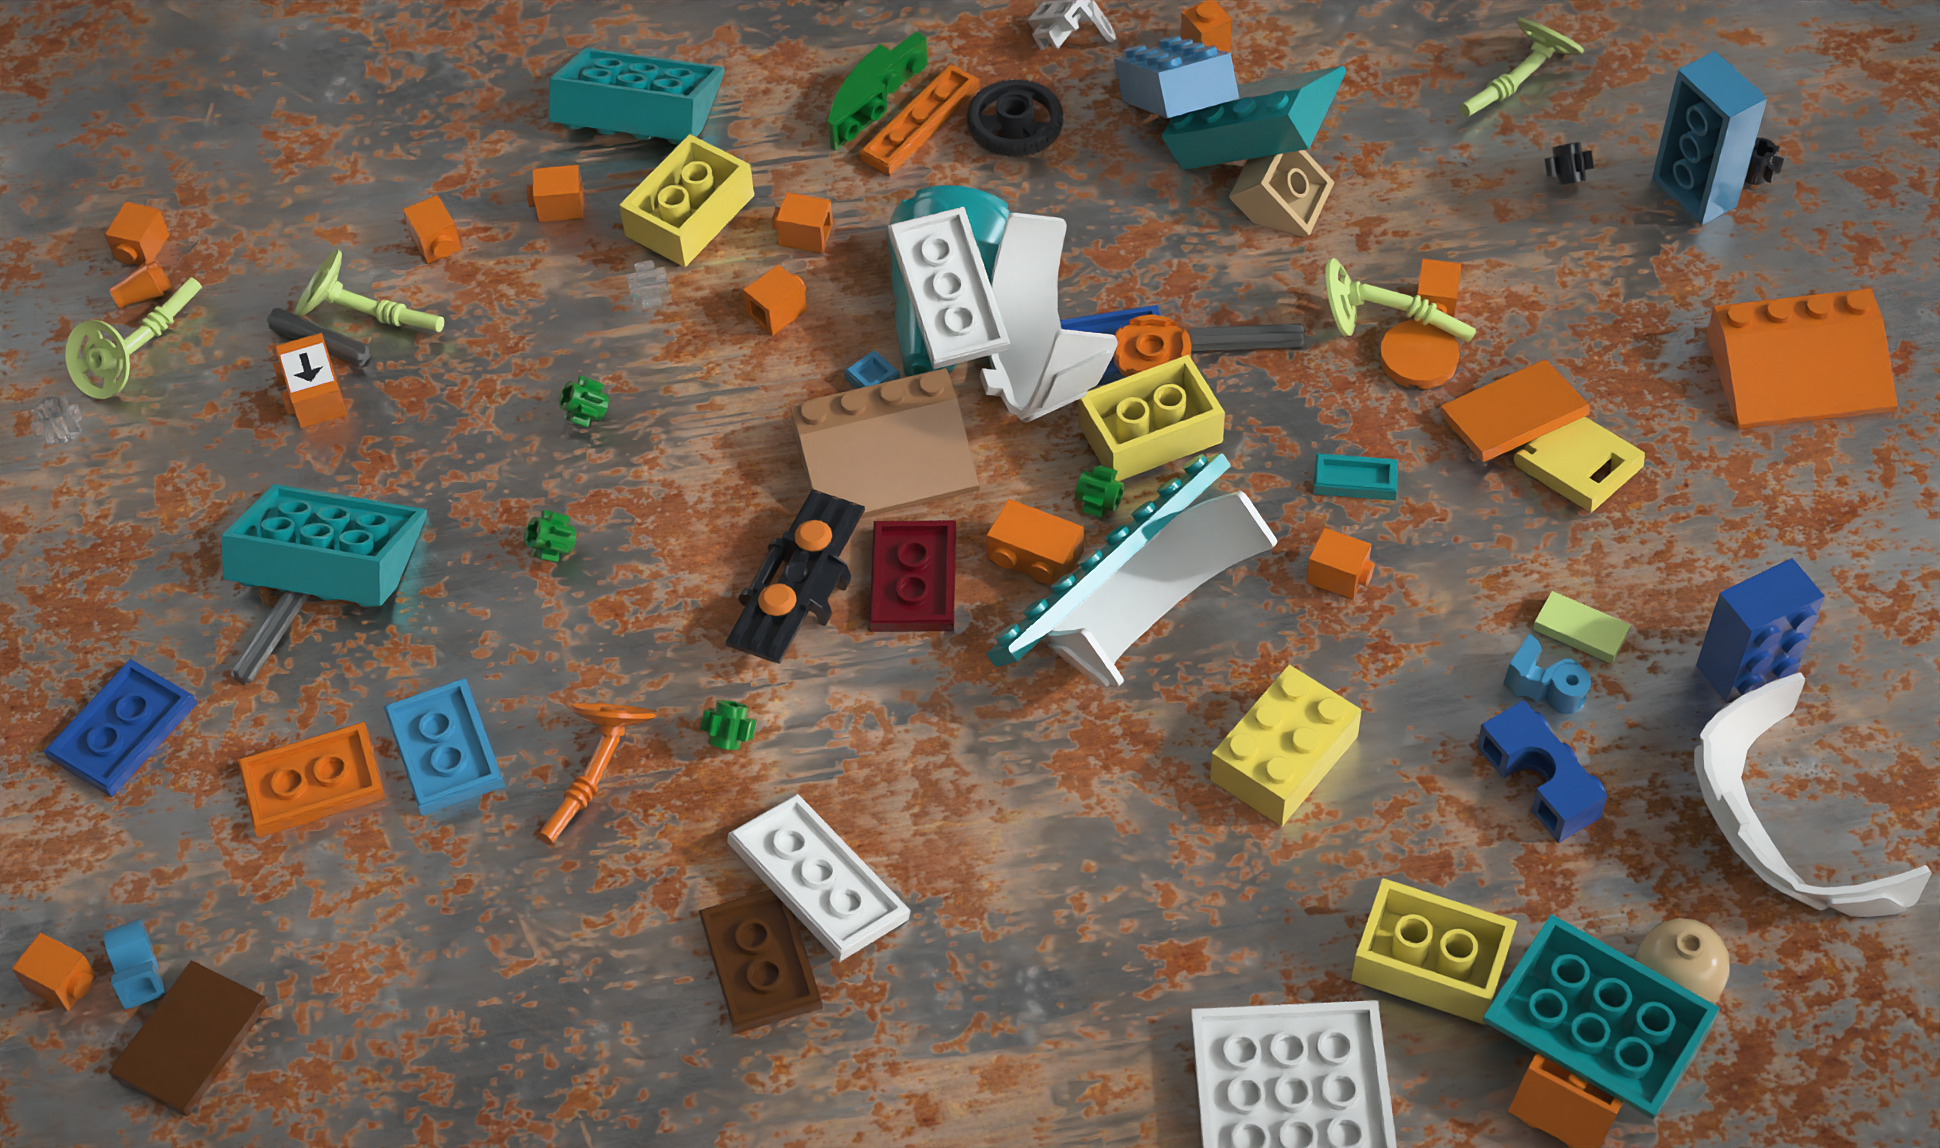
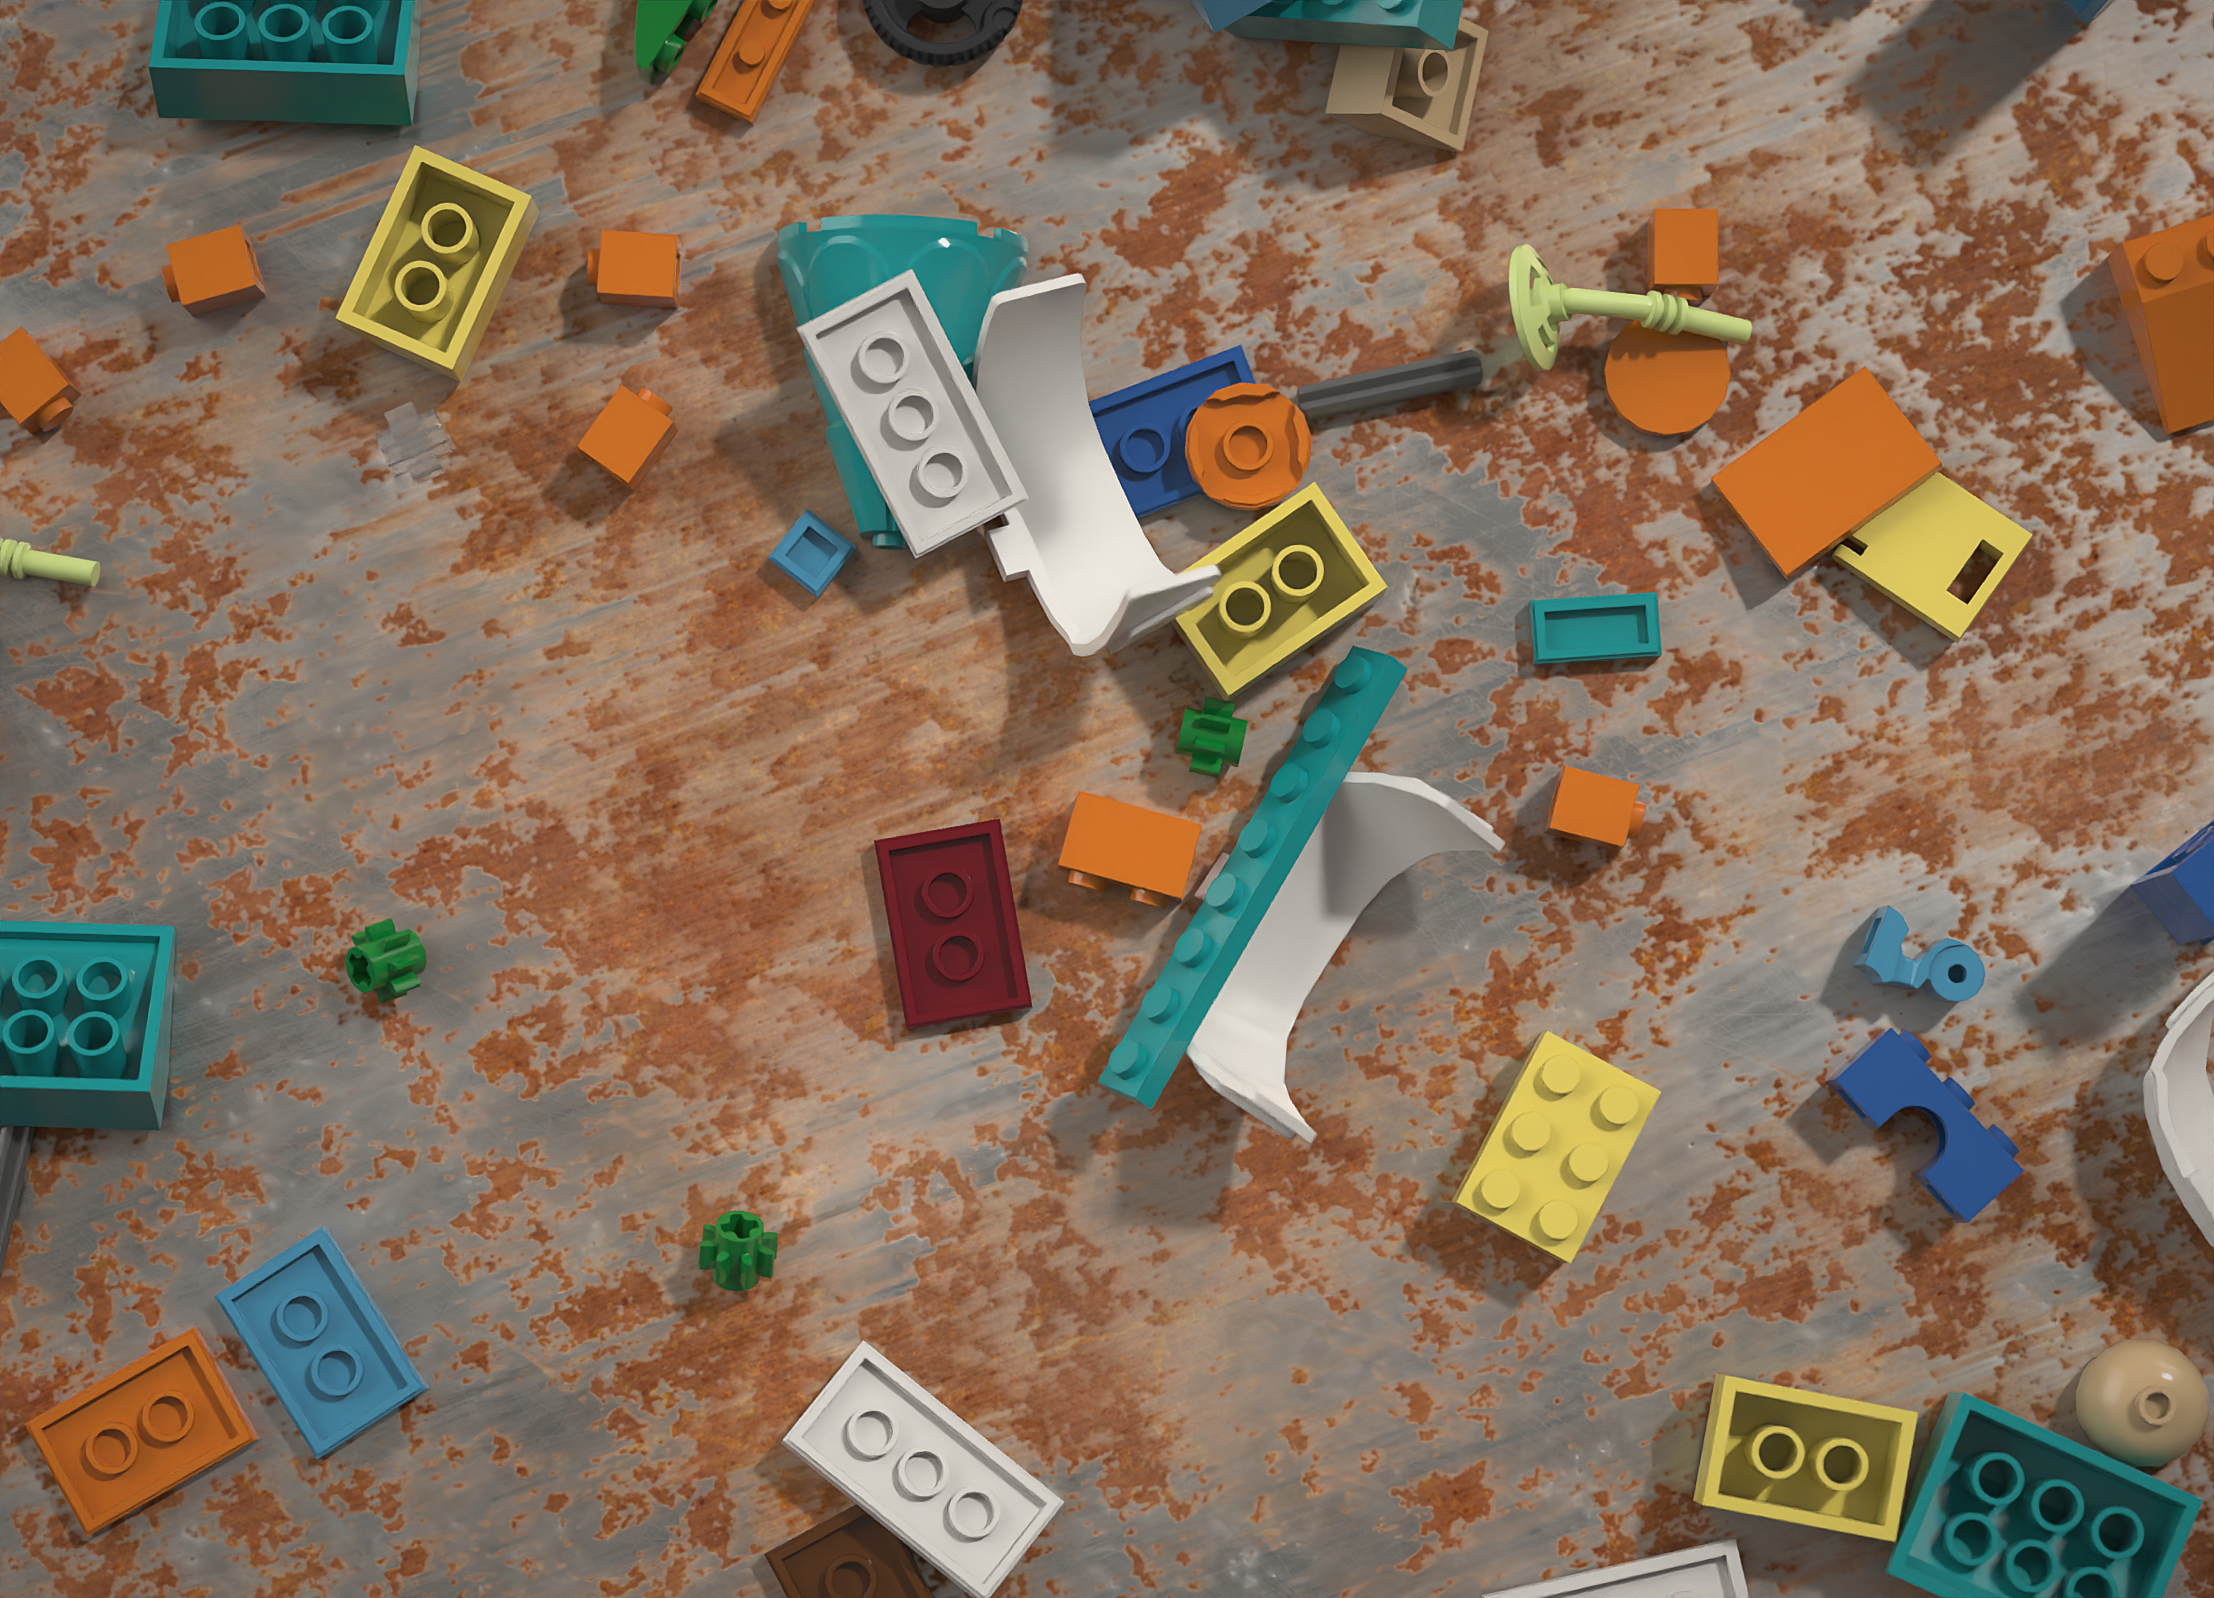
camera: 15 degrees left, 30 degrees up
orange dish [538,703,657,845] -> none
green gear [559,375,609,428] -> none
black piece [726,489,865,664] -> none
medium nougat slope [790,368,980,518] -> none
yellowish green tile [1533,591,1631,664] -> none

